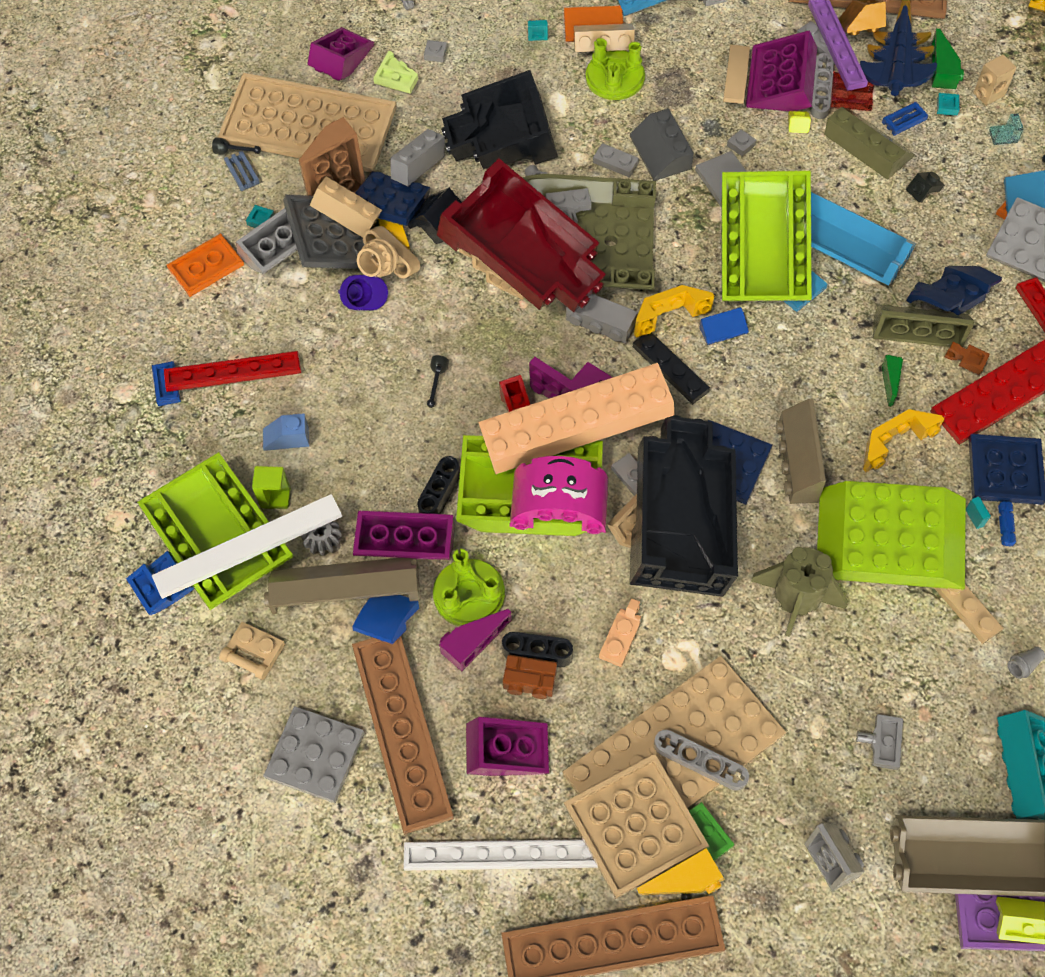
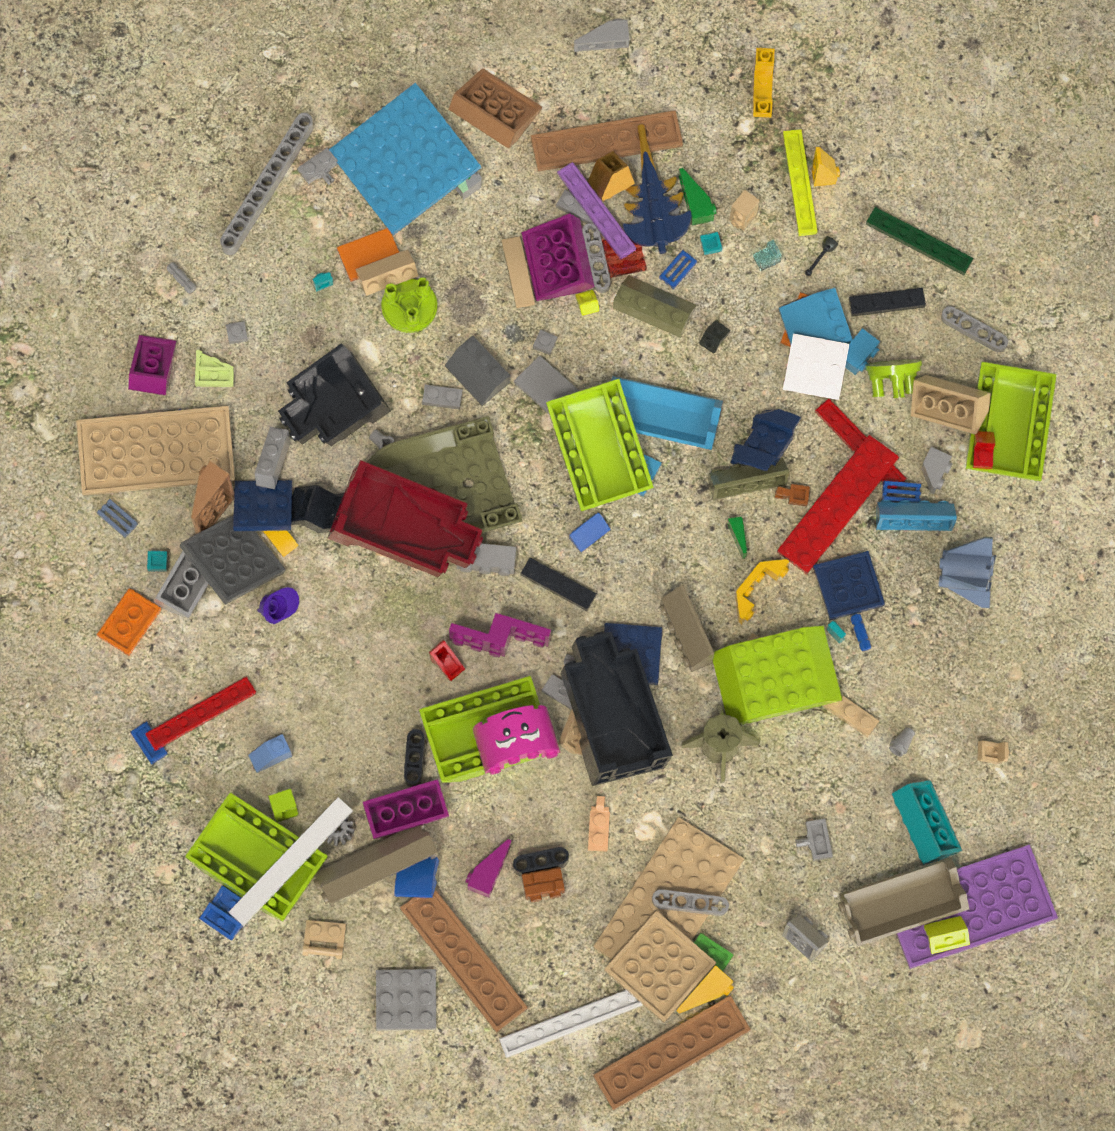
camera: 25 degrees left, 10 degrees up
hinge [212,137,261,155] -> none
tan brick [310,176,382,237] -> none
tan beam [357,226,420,279] -> none
hinge [427,355,449,408] -> none
lime piece [433,549,505,626] -> none
magenta slope [466,716,549,776] -> none
light nougat brick [478,363,675,474] -> none
light grey plate [545,188,592,223] -> none
yellow slope [634,285,715,338] -> none

